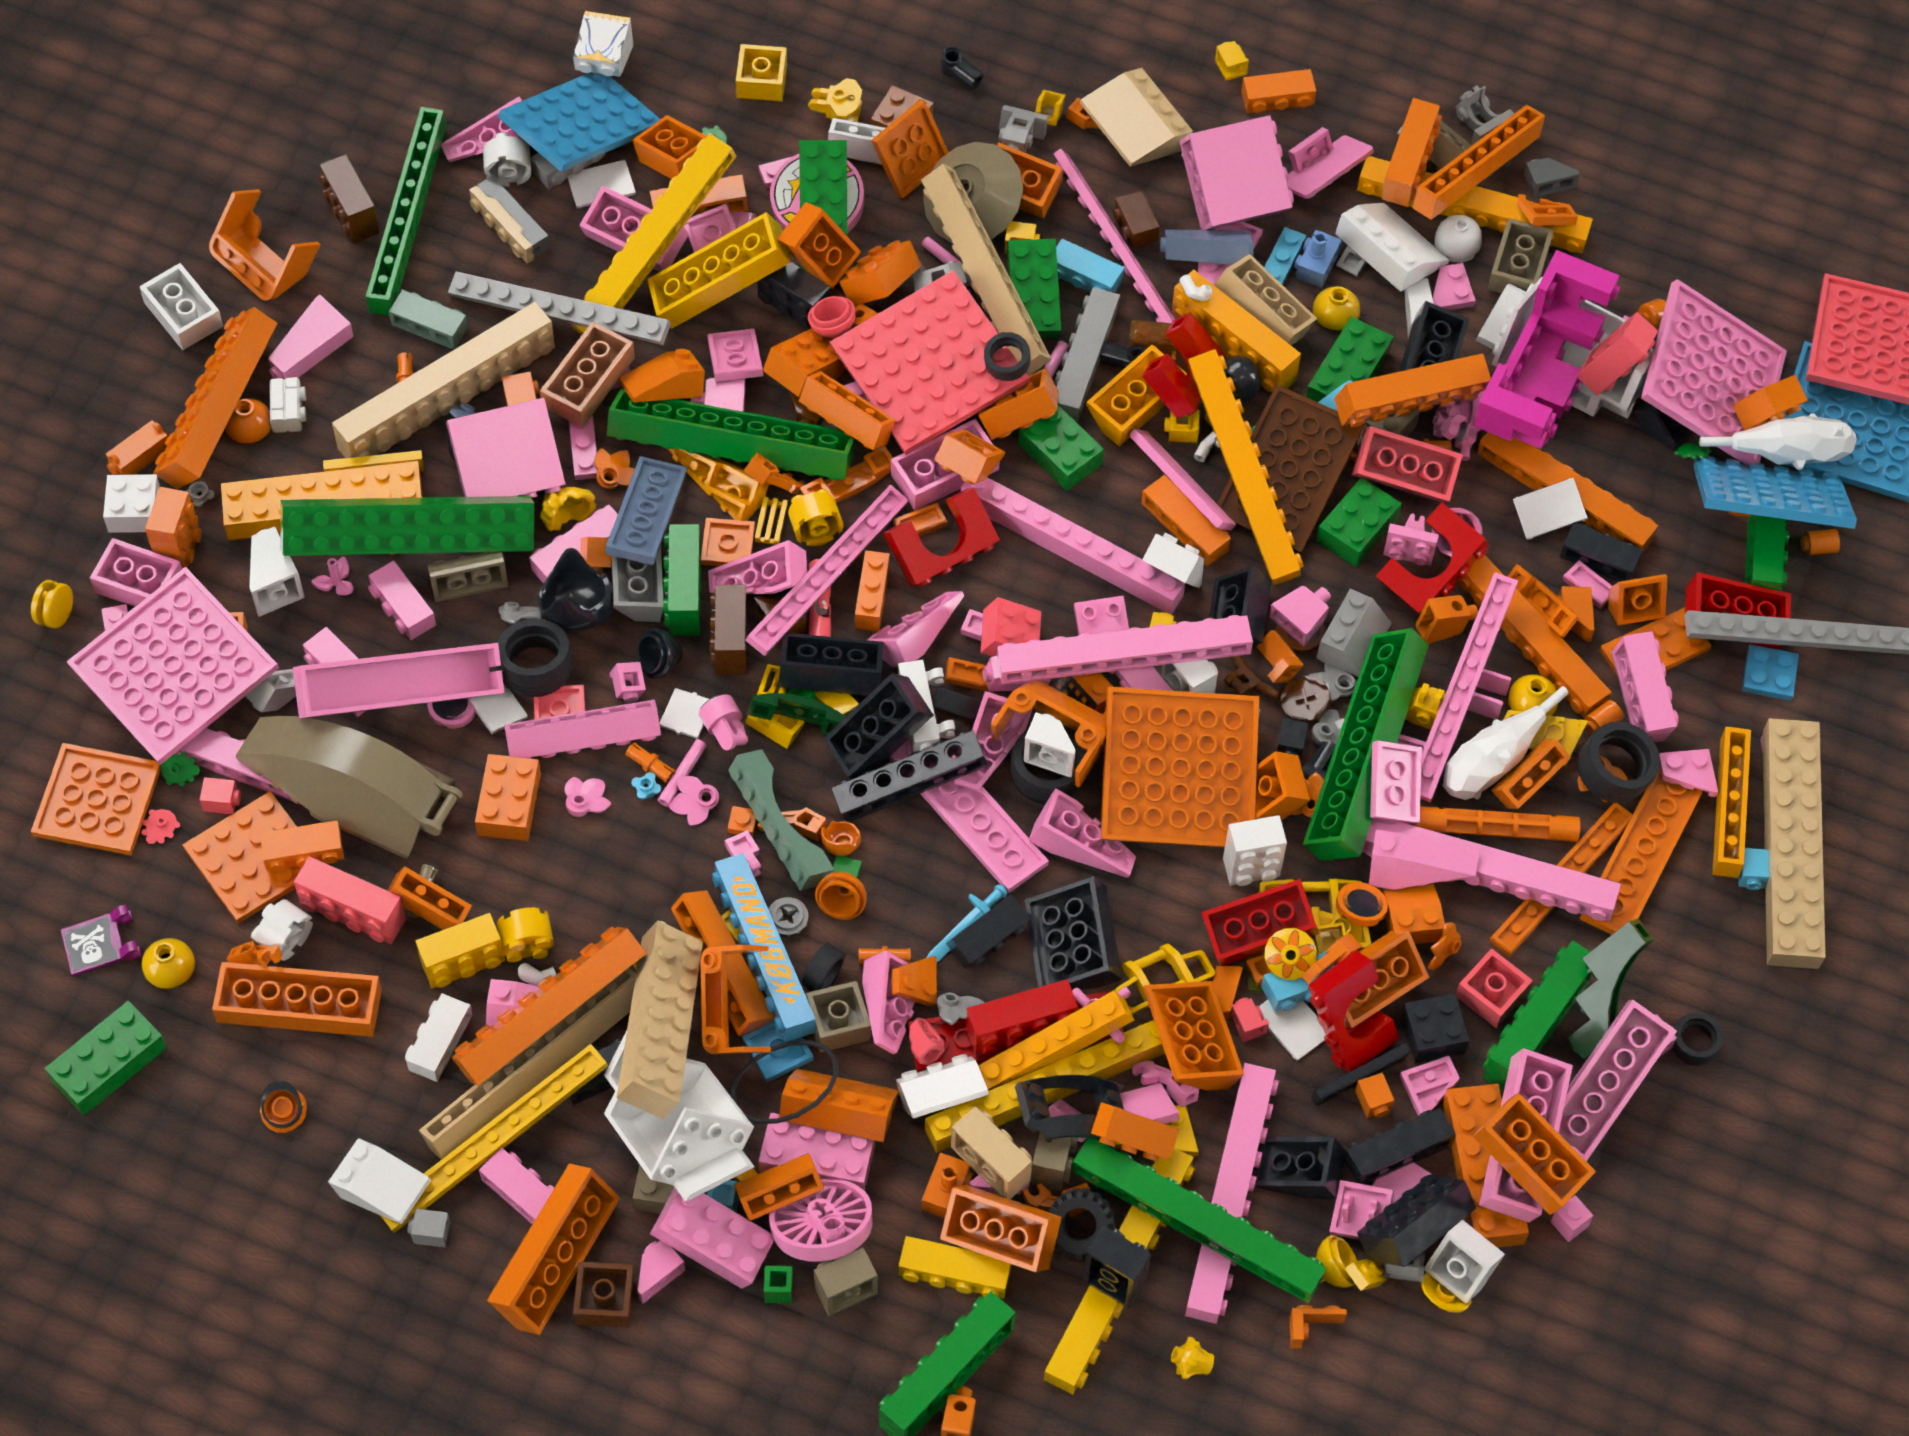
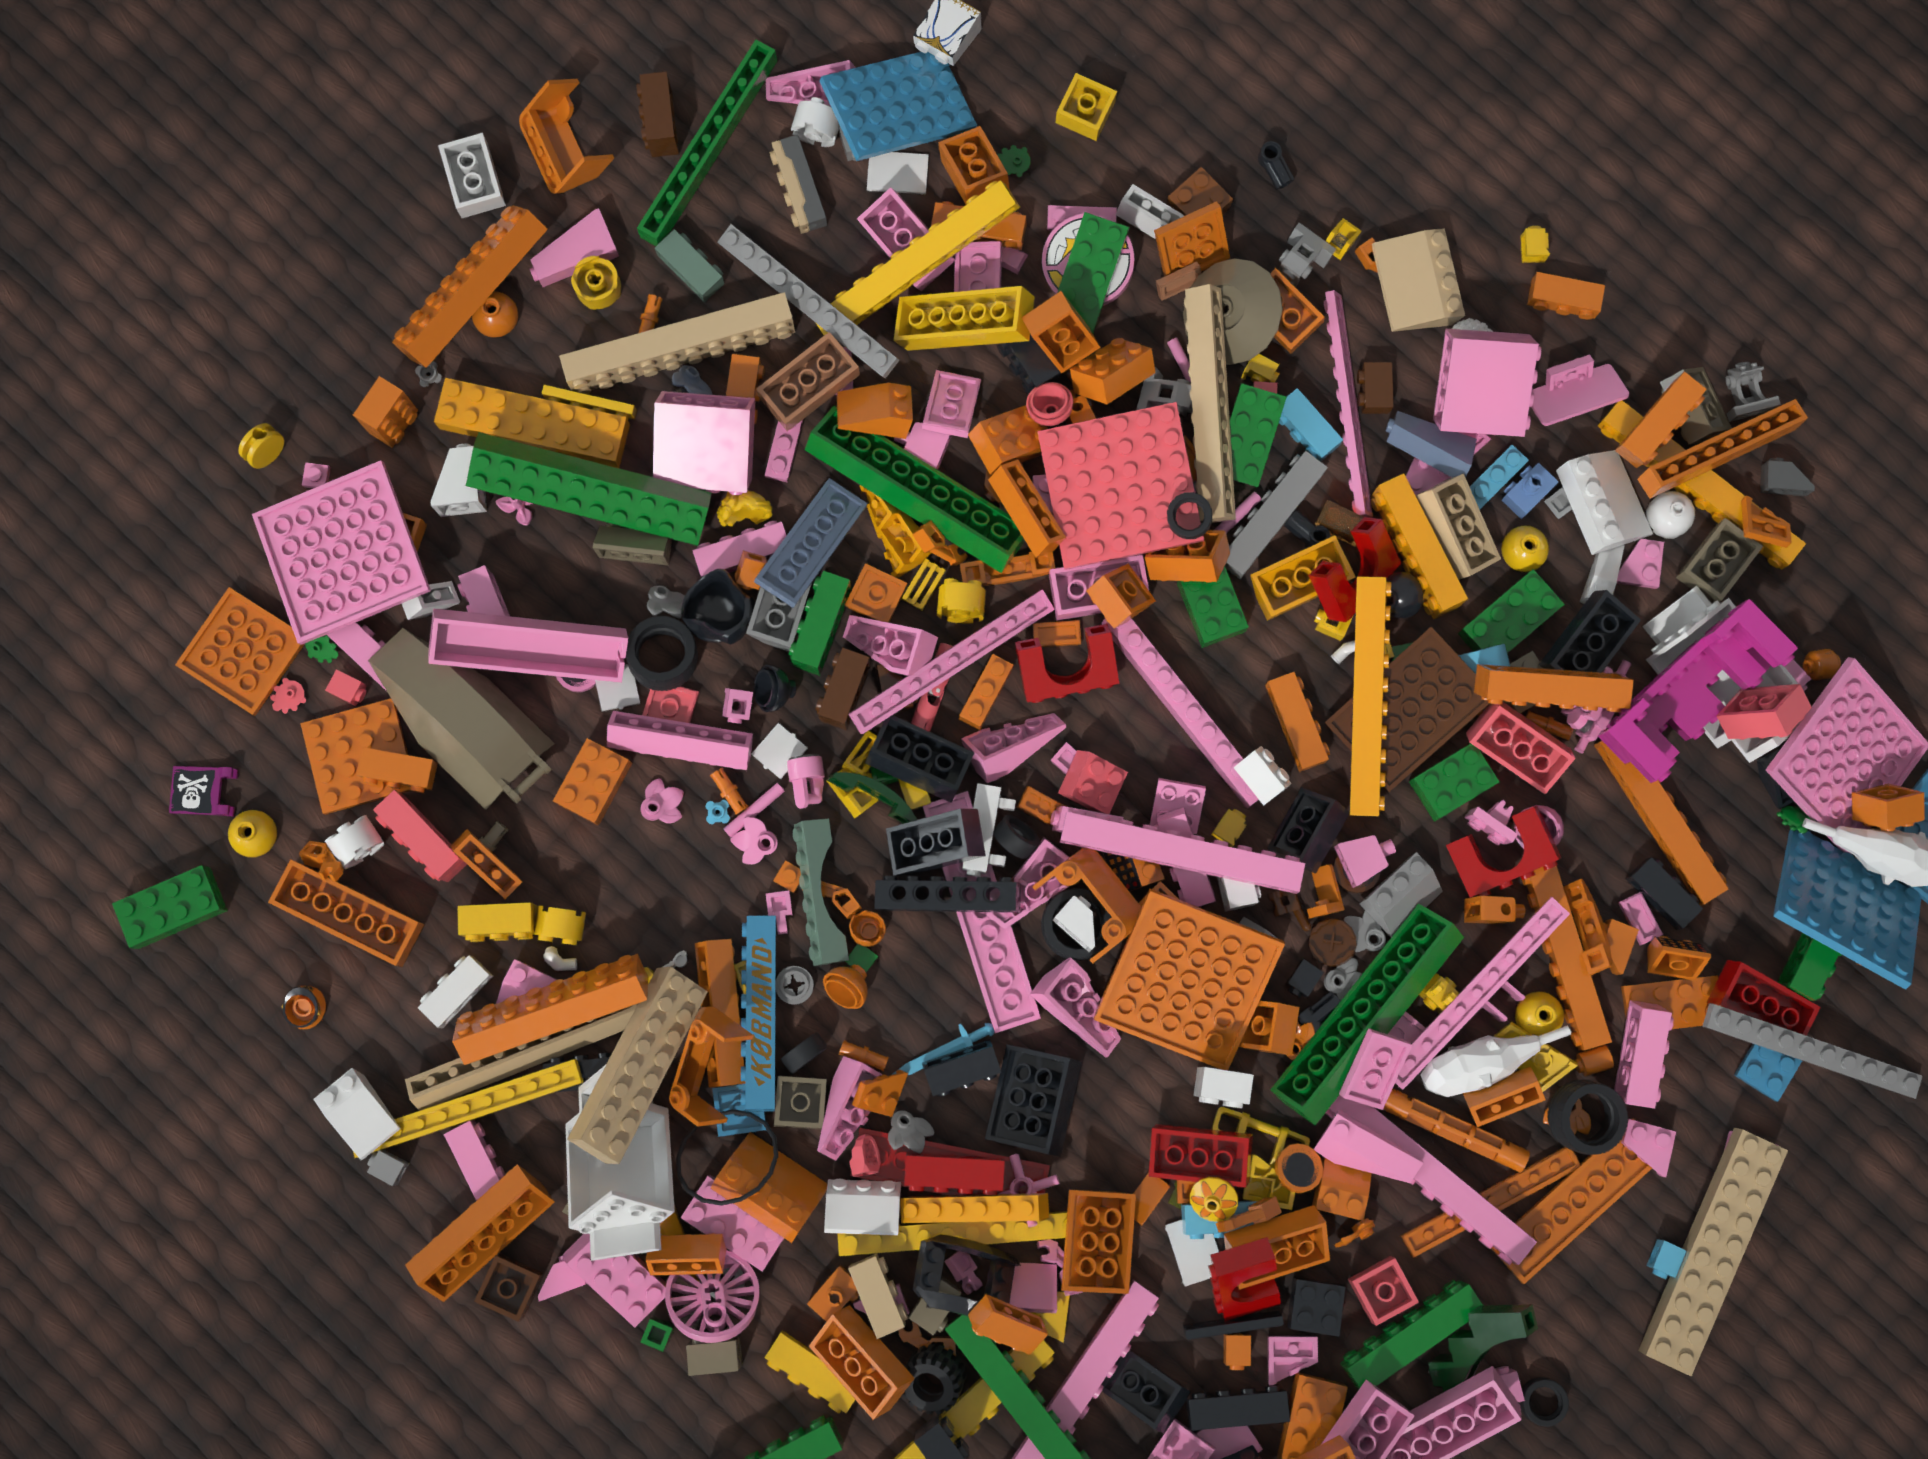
camera: 20 degrees right, 20 degrees up
bright pink brick [90,538,182,607] -> none
white brick [103,475,160,533] -> none
orange brick [106,420,168,475] -> none
white brick [270,377,307,433] -> none
bright pink brick [368,561,436,640] -> none
orange plate [594,448,635,490] -> none
yellow hinge [808,78,862,122] -> none
yellow bar [1115,943,1215,1015] -> none
bright pink tile [1129,428,1236,531] -> none
white arm [1180,275,1212,301] -> none
coral brick [1230,998,1269,1042] -> none
white piece [1513,478,1588,540] -> none
light orange brick [1712,727,1751,878] -> none
none -> yellow brick [571,256,621,310]
none -> nougat tile [1156,262,1201,301]

